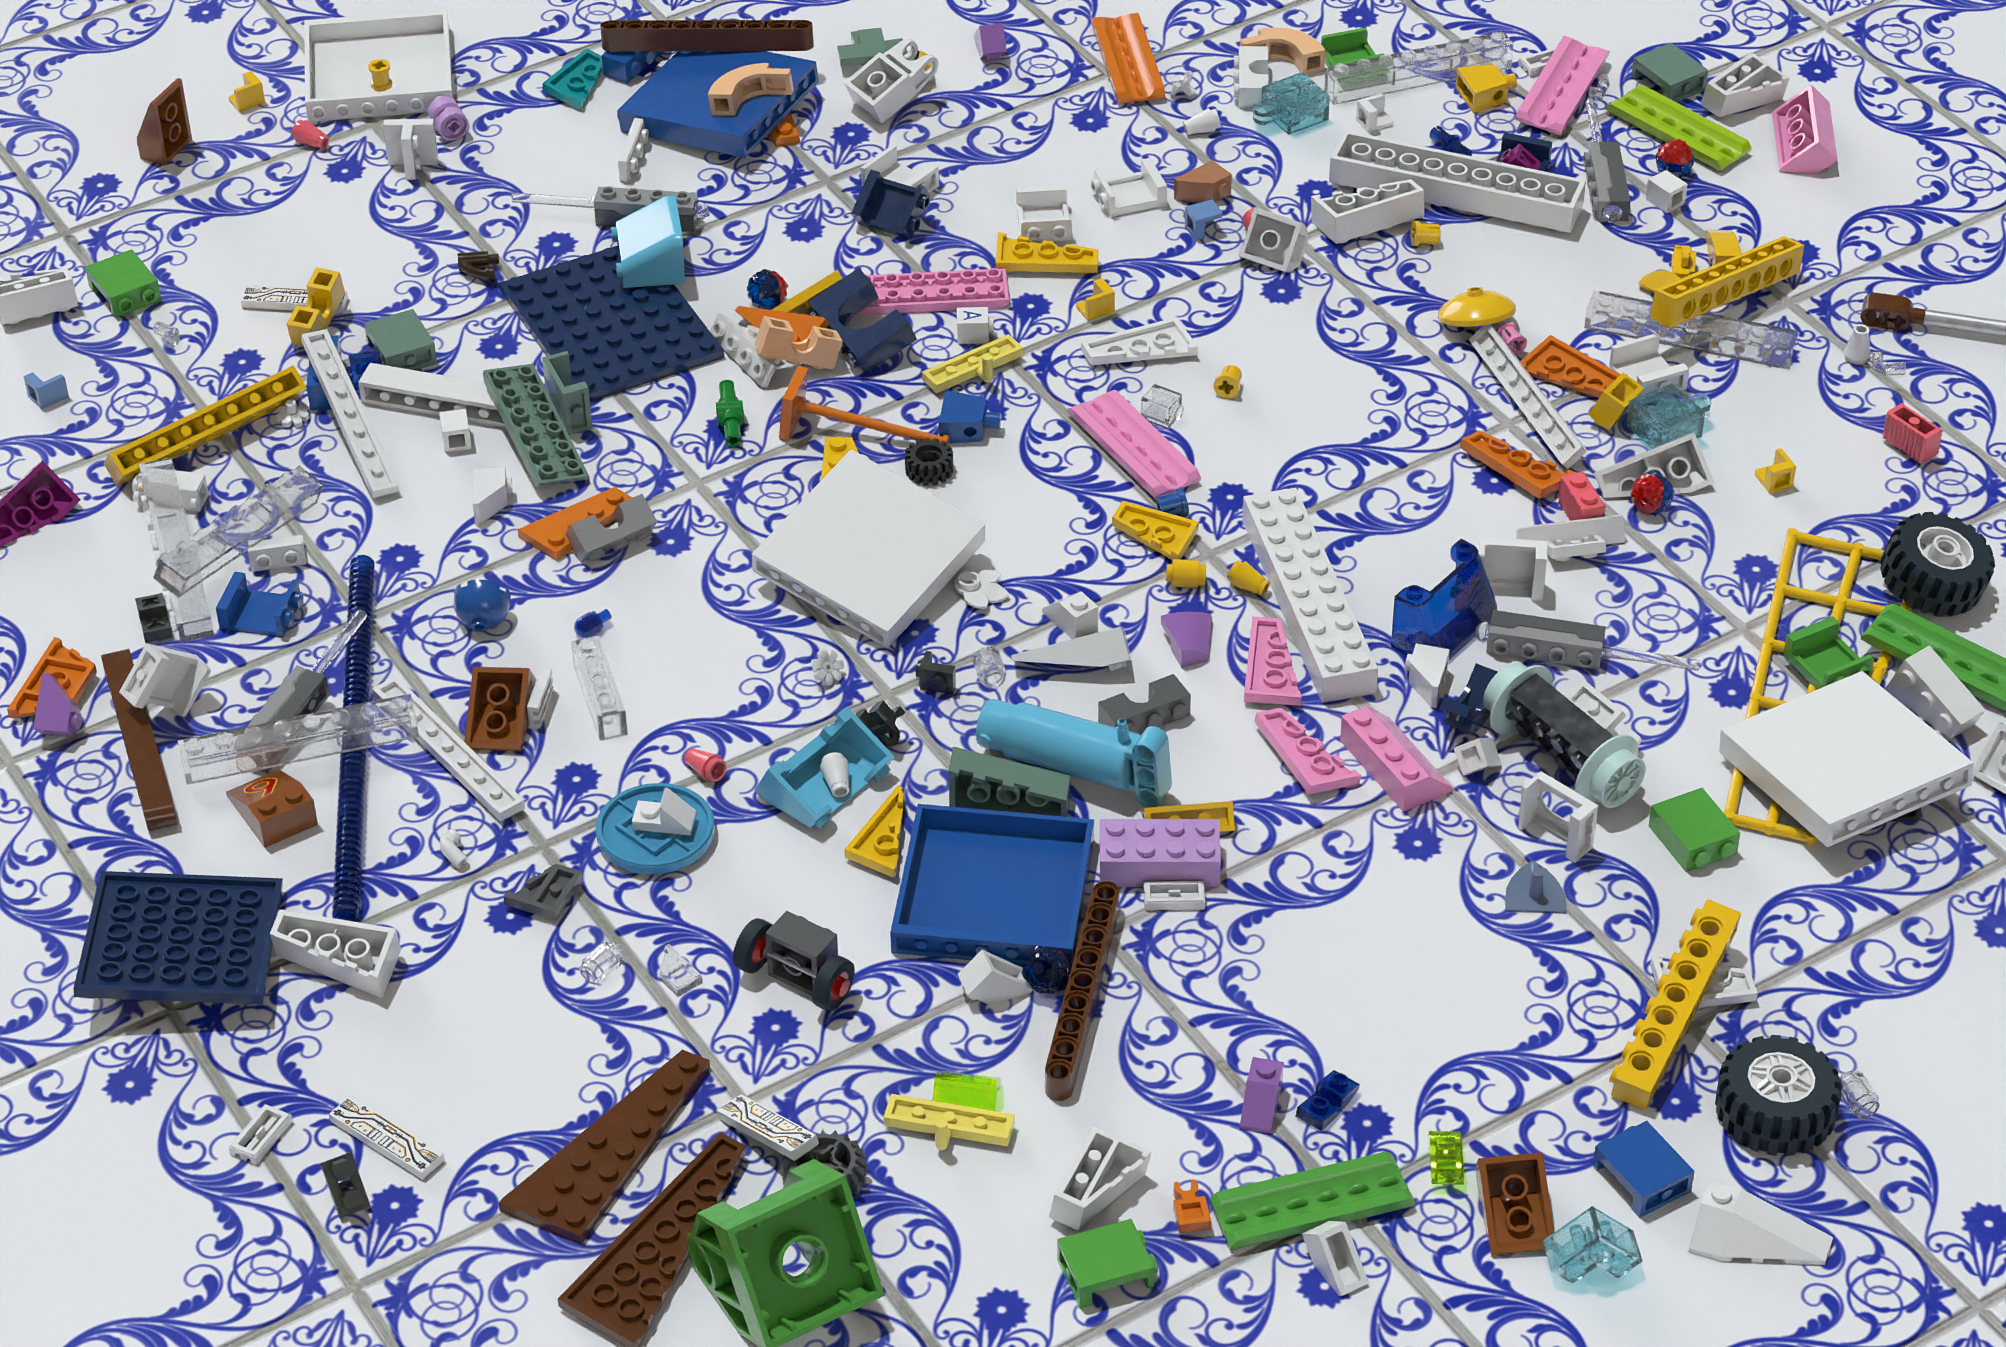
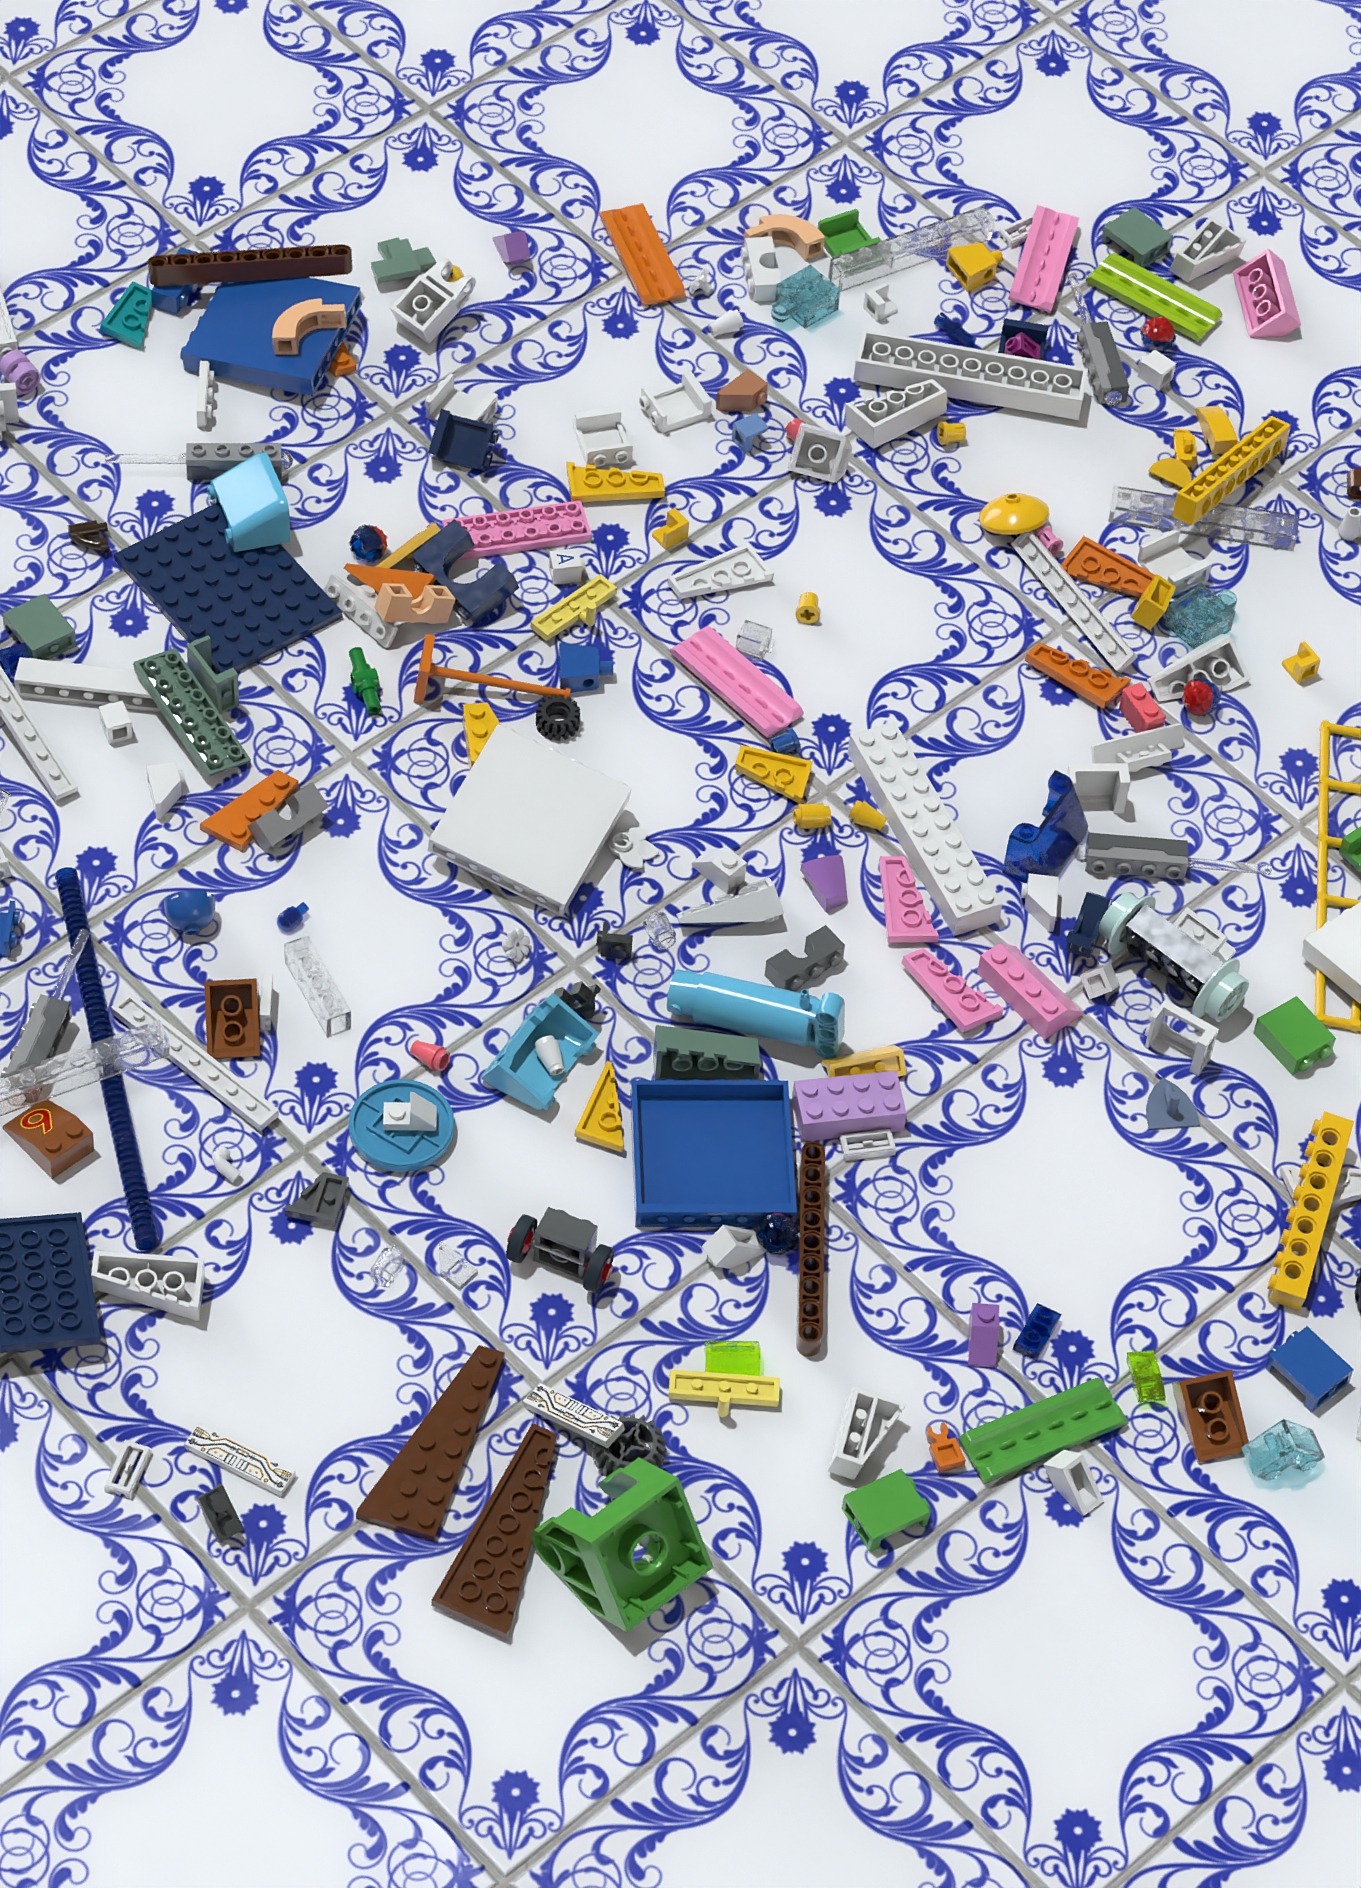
camera: 15 degrees left, 10 degrees up
clear arm [1588,74,1610,101] -> none

